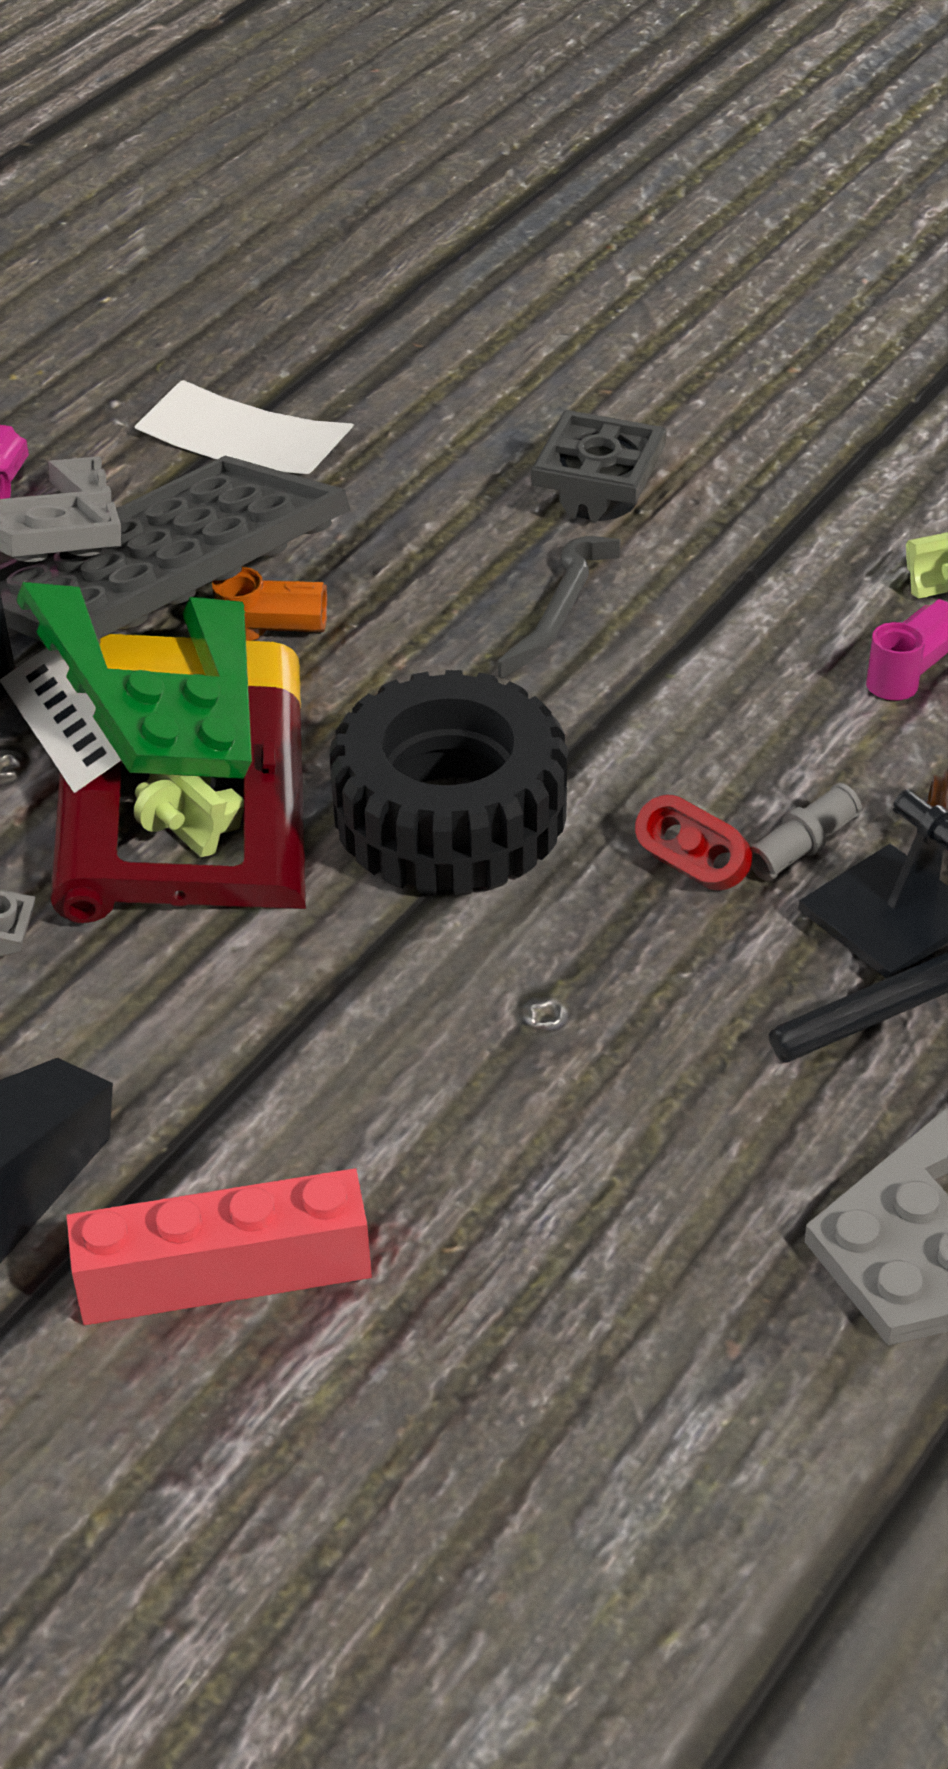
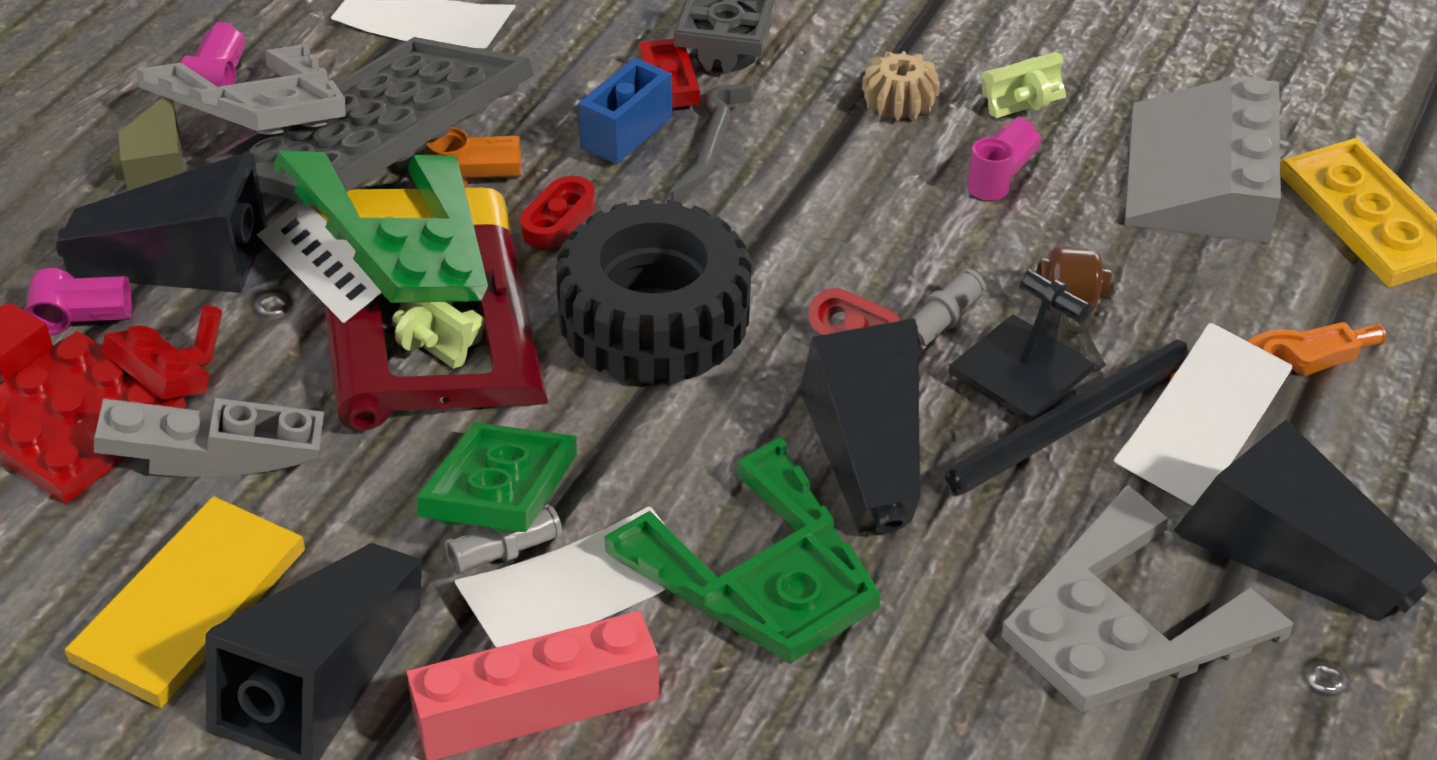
camera: 10 degrees left, 0 degrees up
none -> green plate [417,422,577,533]
none -> light grey pin [444,504,562,575]
none -> white sticker [455,507,666,648]
none -> red plate [520,176,595,249]
none -> blue brick [578,57,672,164]
none -> green wing [604,437,881,664]
none -> red plate [639,38,700,109]
none -> black slope [800,318,920,533]
none -> tan gear [862,50,940,122]

